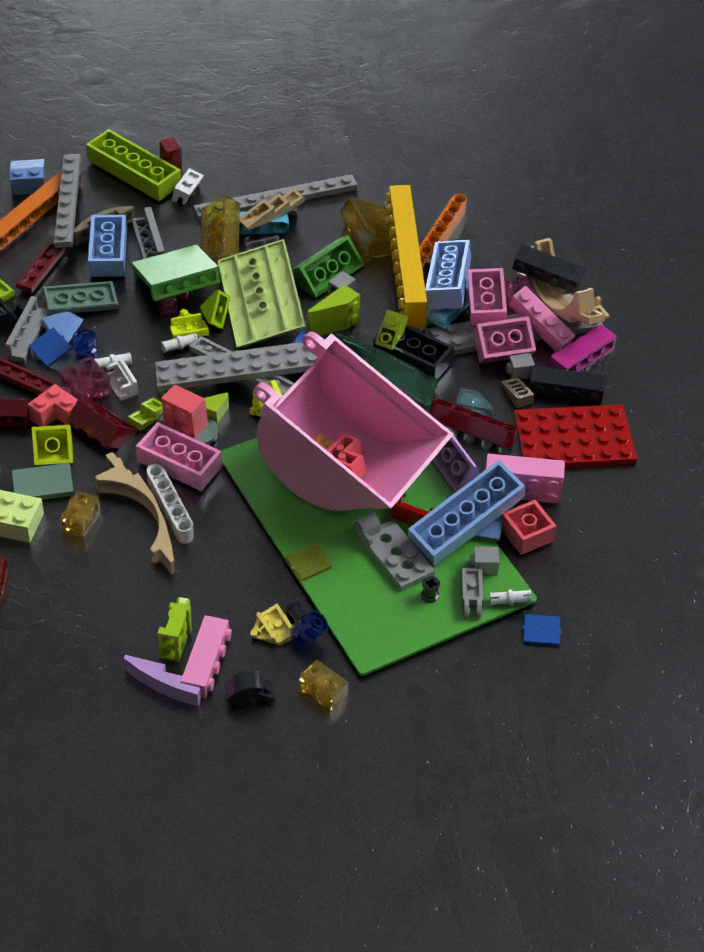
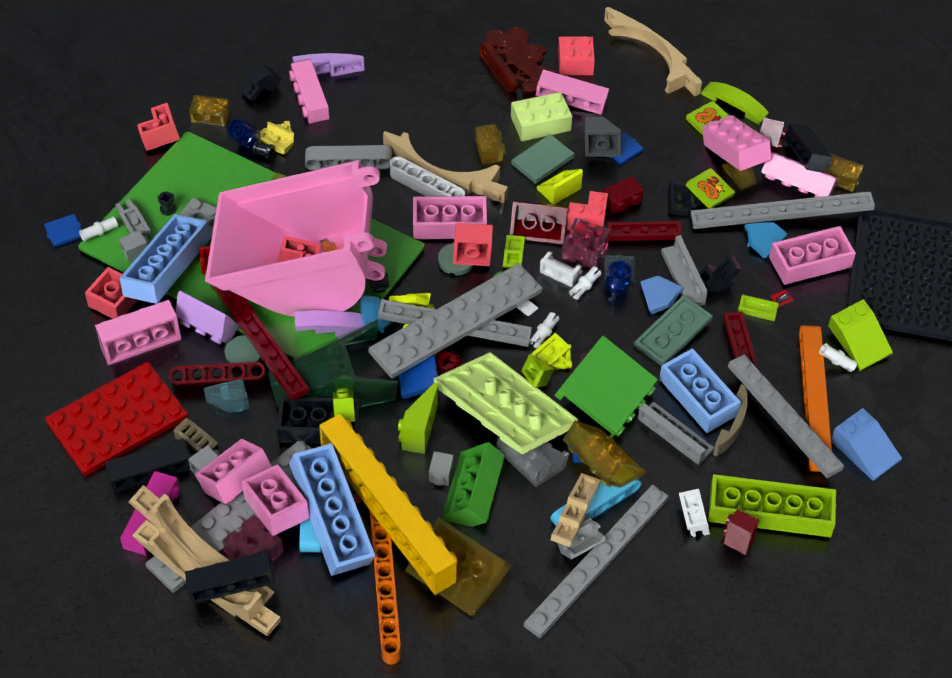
camera: 150 degrees right, 5 degrees up
blue piece [29,327,72,367] -> none
lime hips [158,597,192,662] -> none
lime slope [205,392,229,424] -> none
bright pink brick [509,285,575,352] -> none
none -> coral brick [137,103,180,151]
none -> dark red plate [205,274,309,401]
none -> light grey beam [305,145,392,170]

